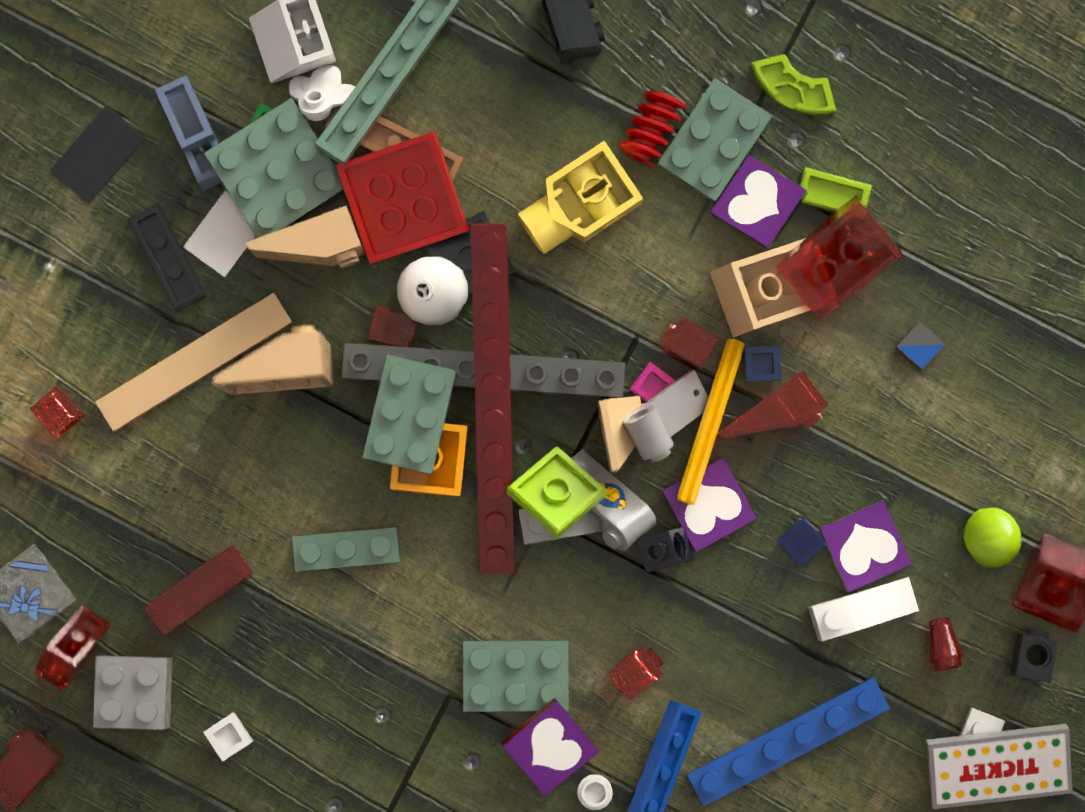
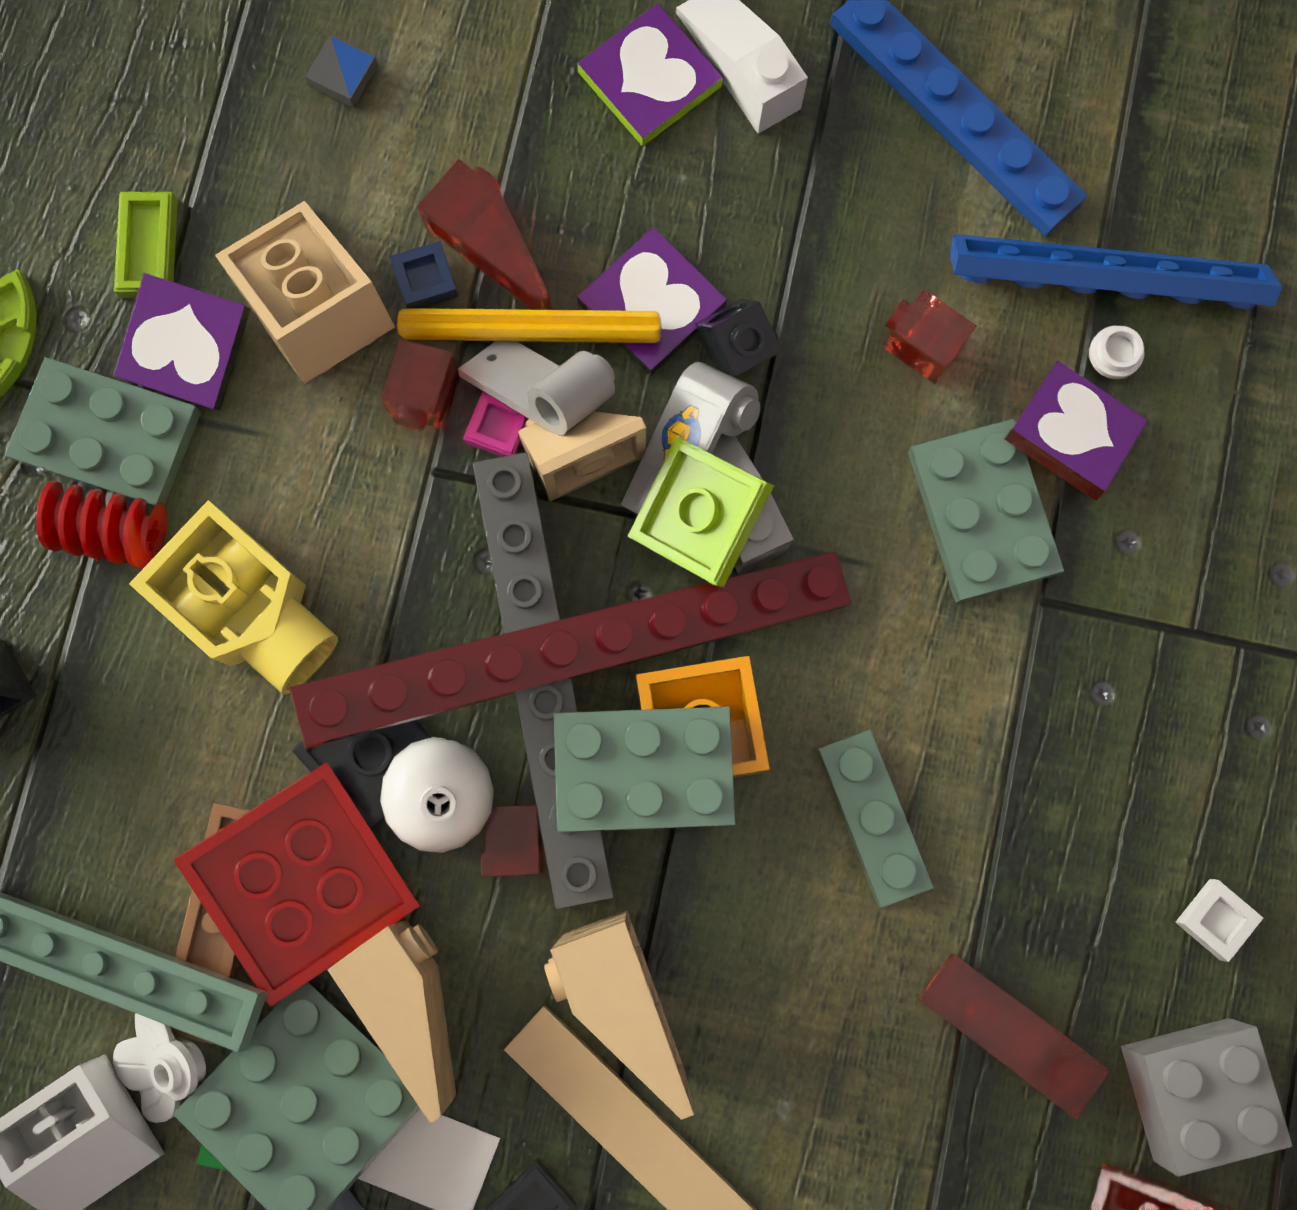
camera: 105 degrees left, 5 degrees down
clear red slope [776,195,903,320] -> none
clear blue plate [776,518,827,567] -> none

